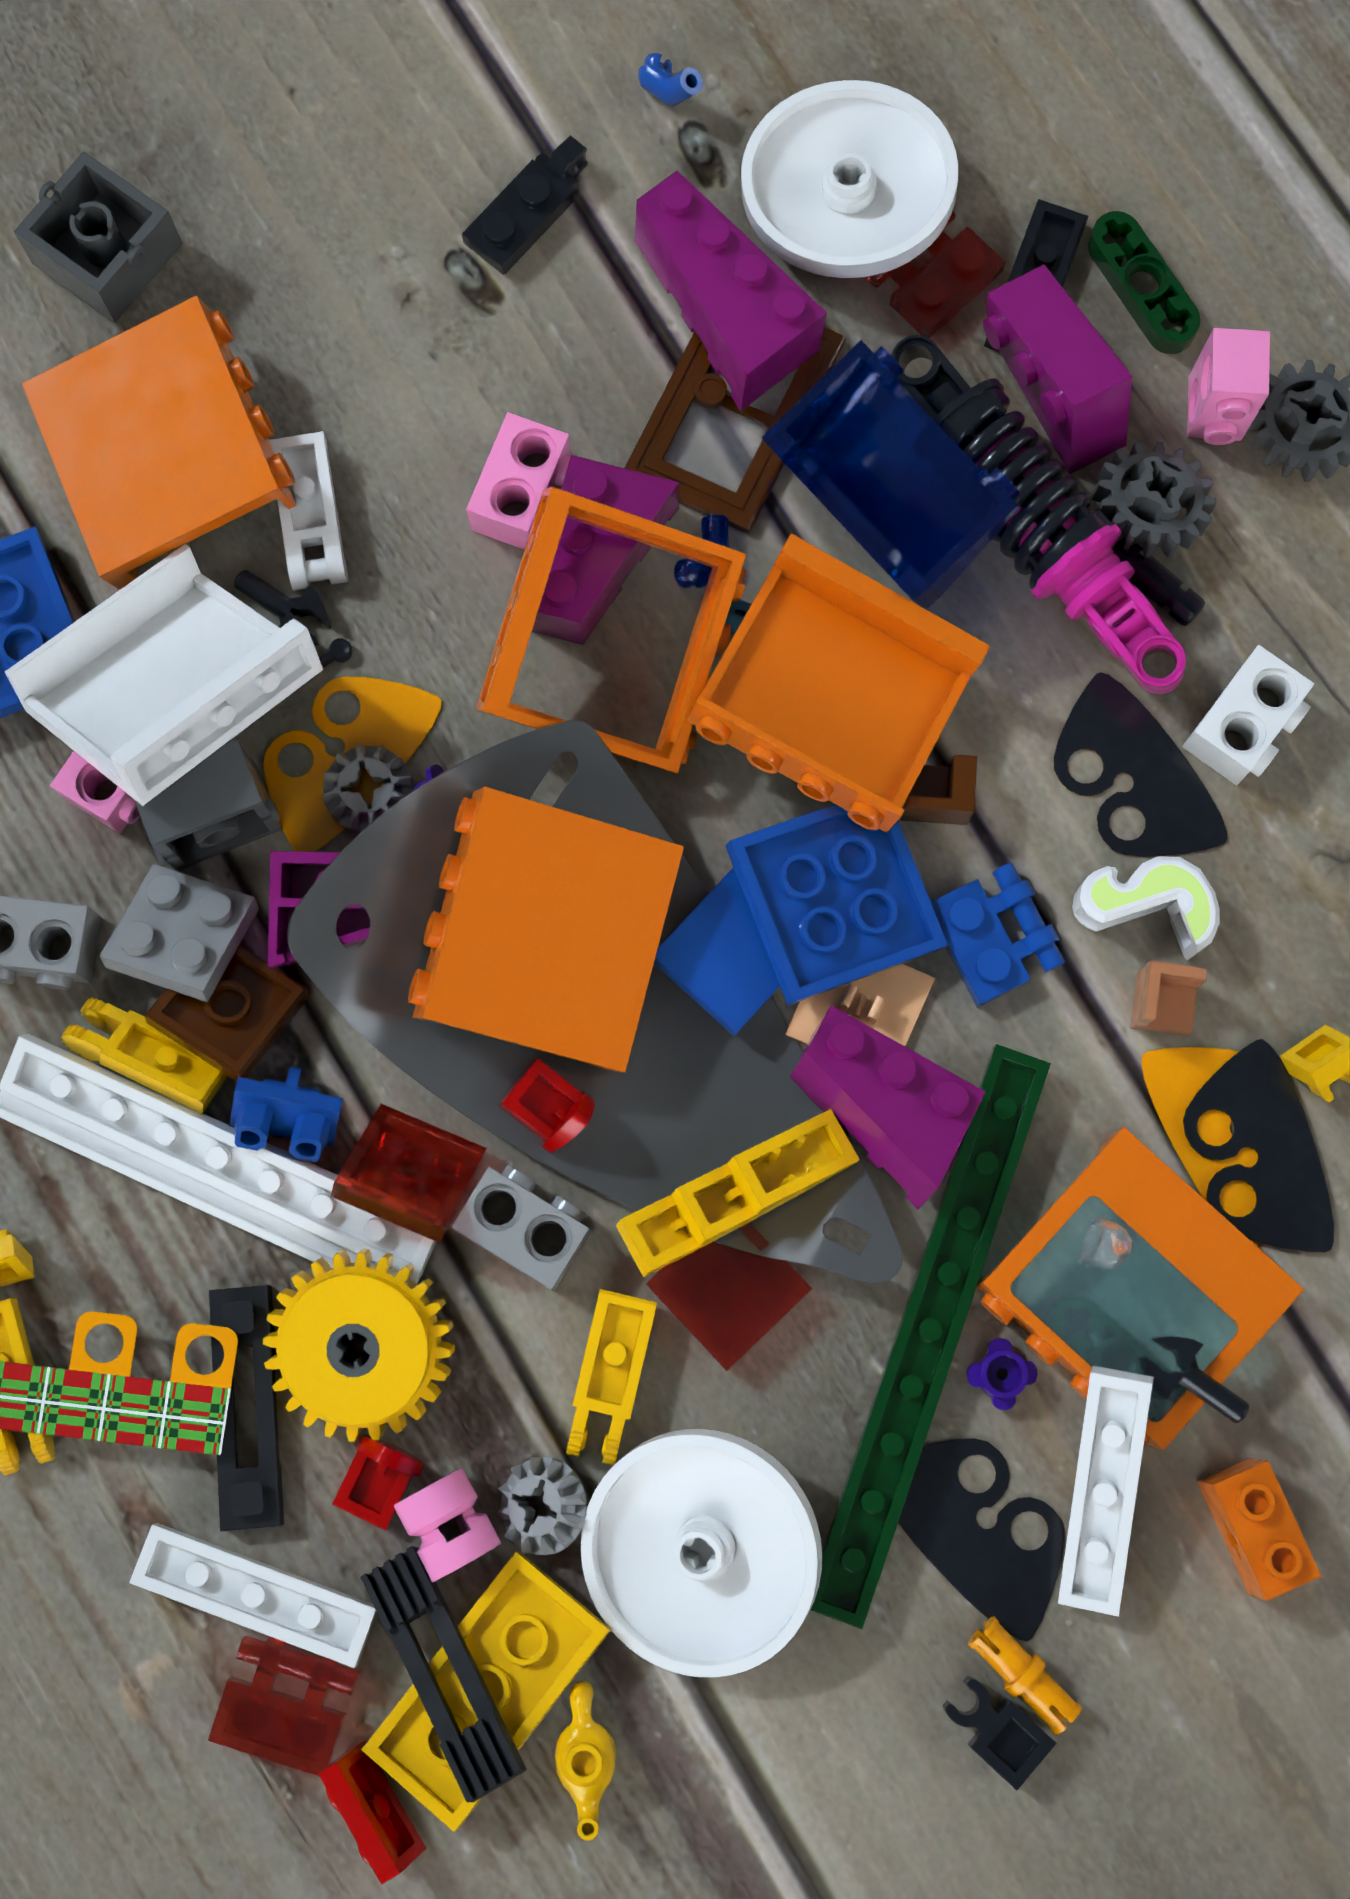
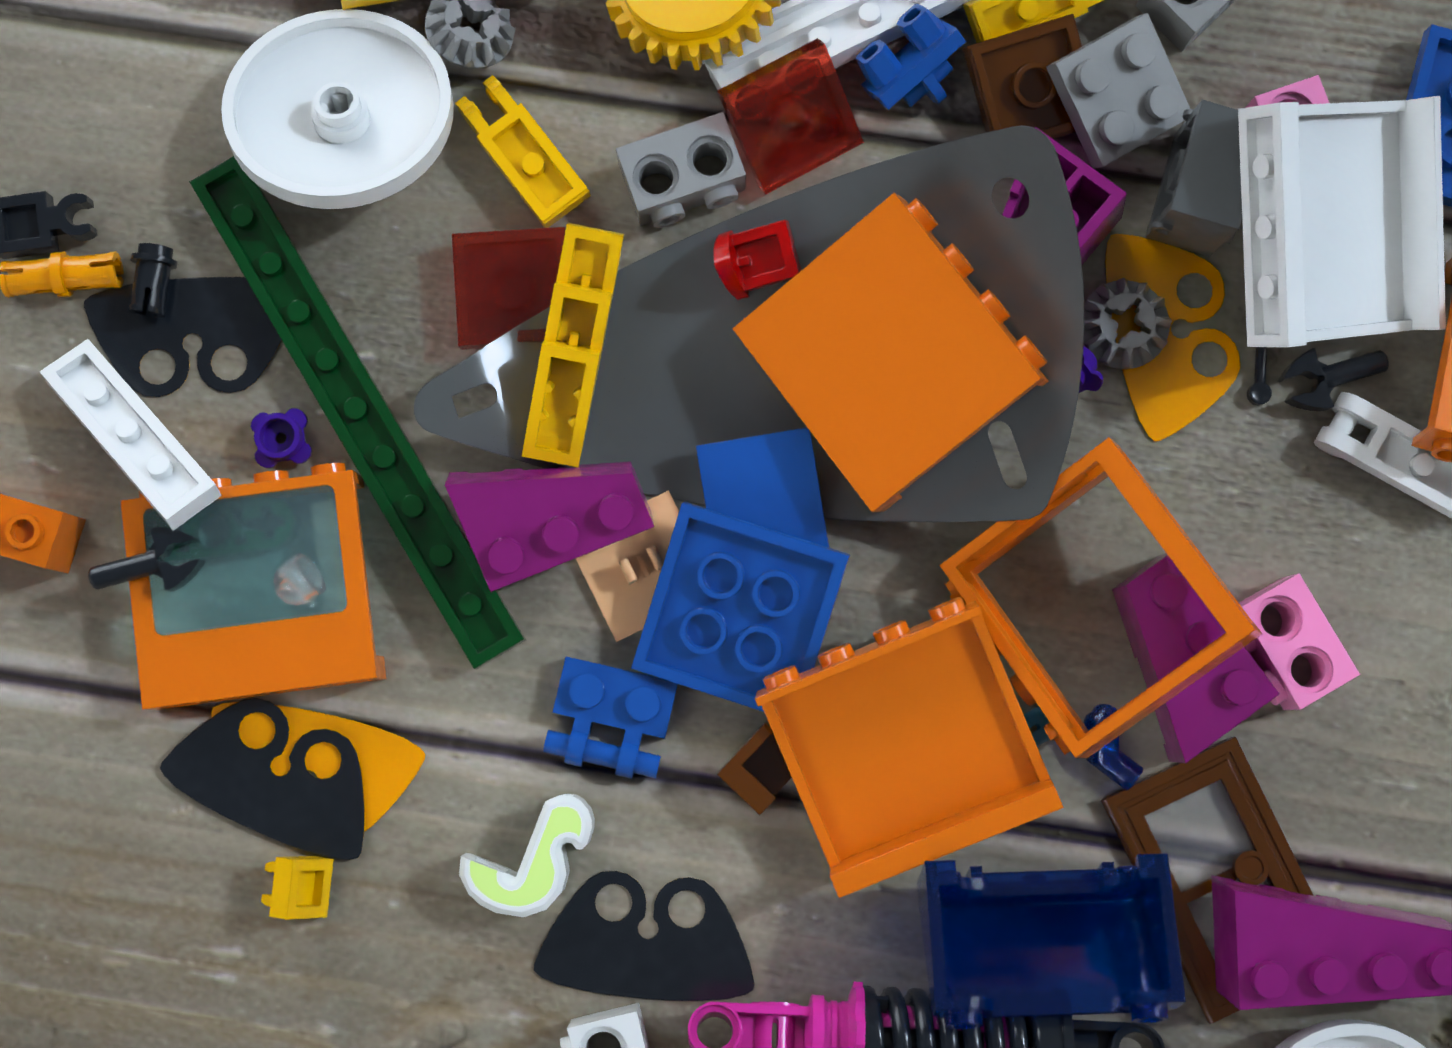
camera: 125 degrees right, 5 degrees up
nougat panel [1130,960,1208,1036] -> none
none -> black pin [127,243,178,318]

